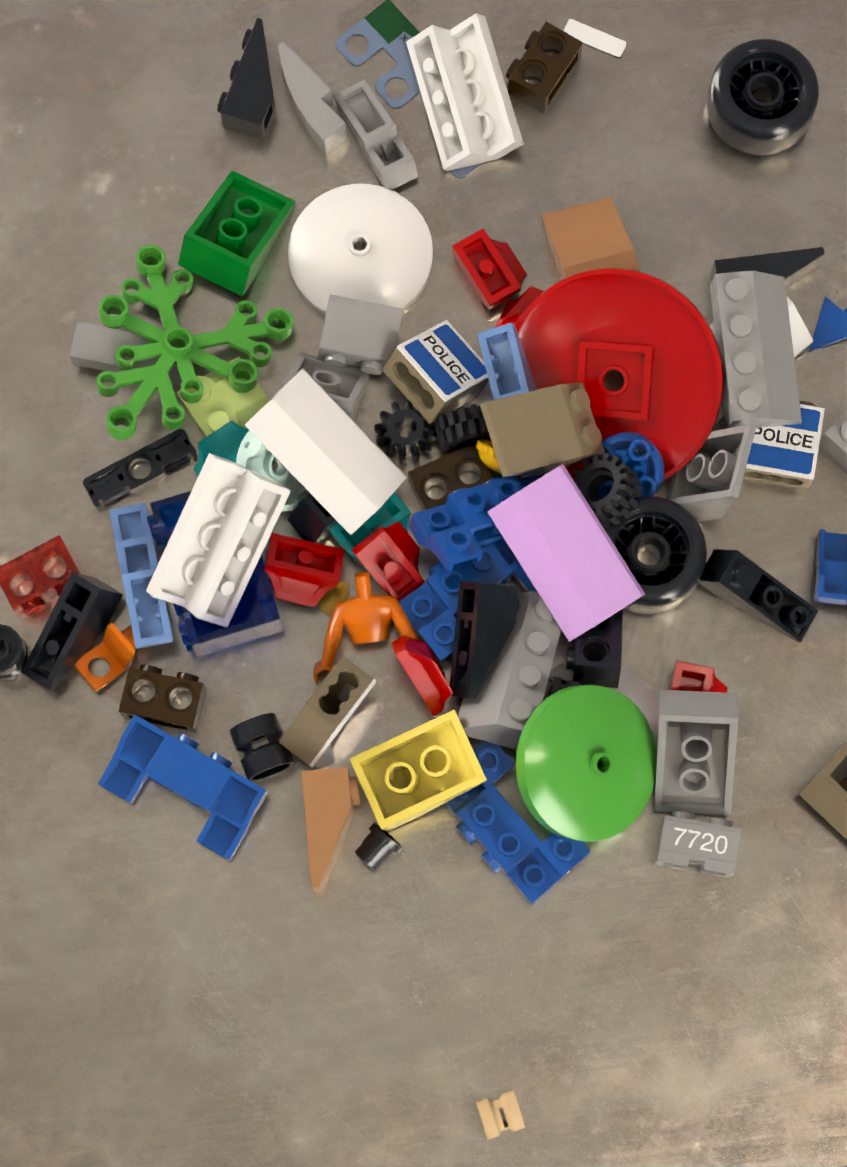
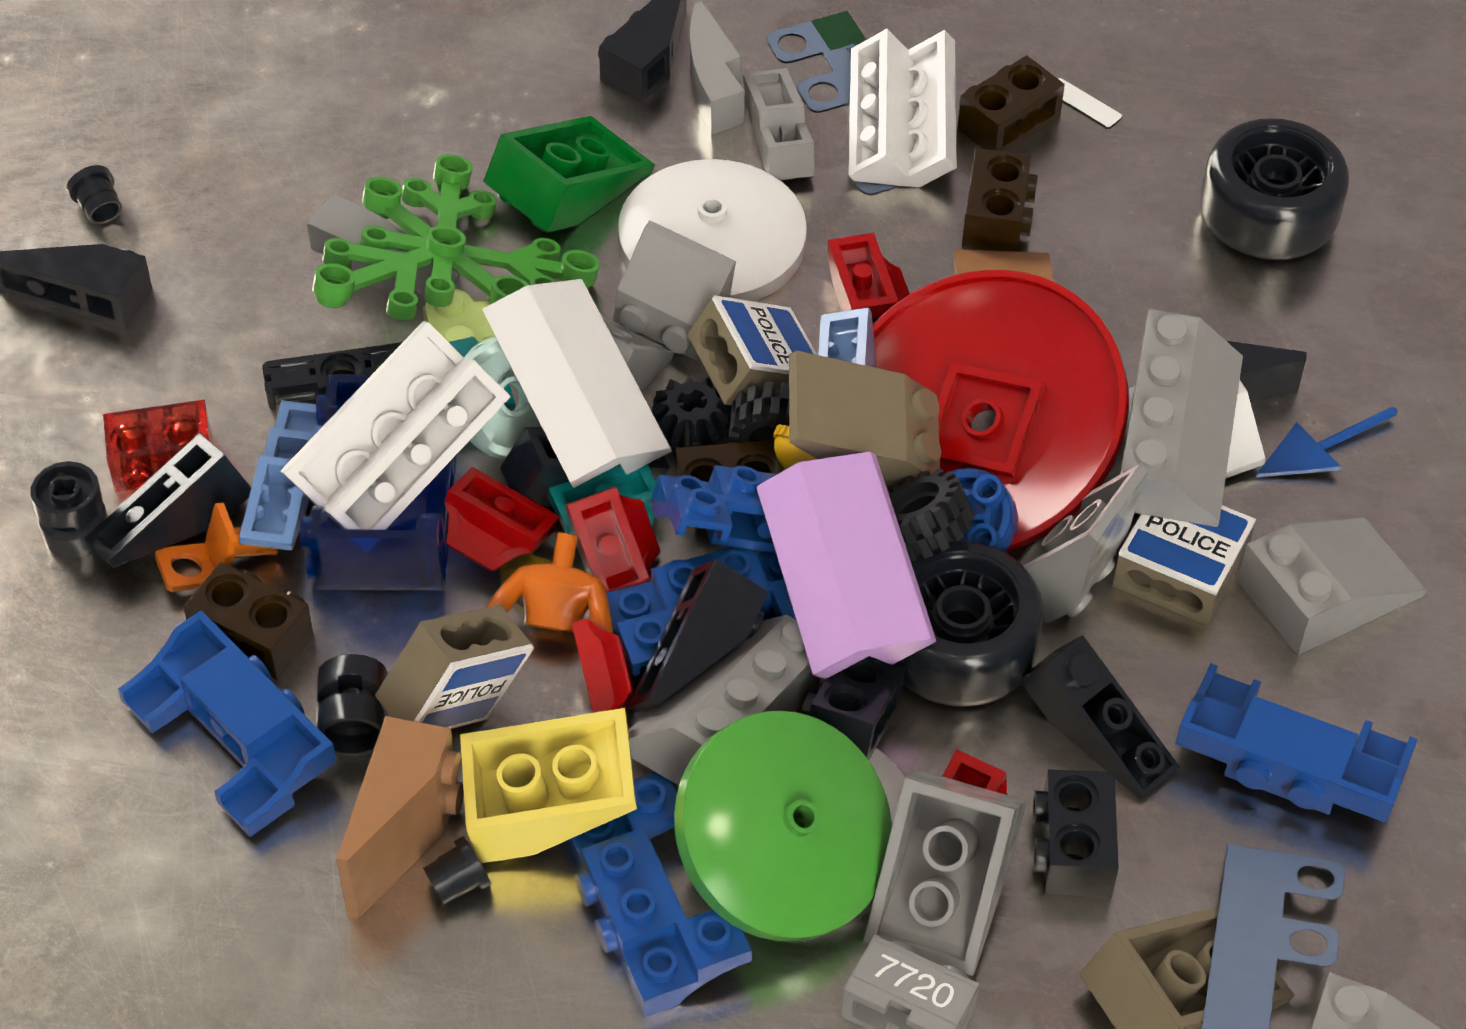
camera: 15 degrees right, 25 degrees down
none -> dark brown brick [962,148,1038,252]
none -> black brick [1033,769,1119,897]

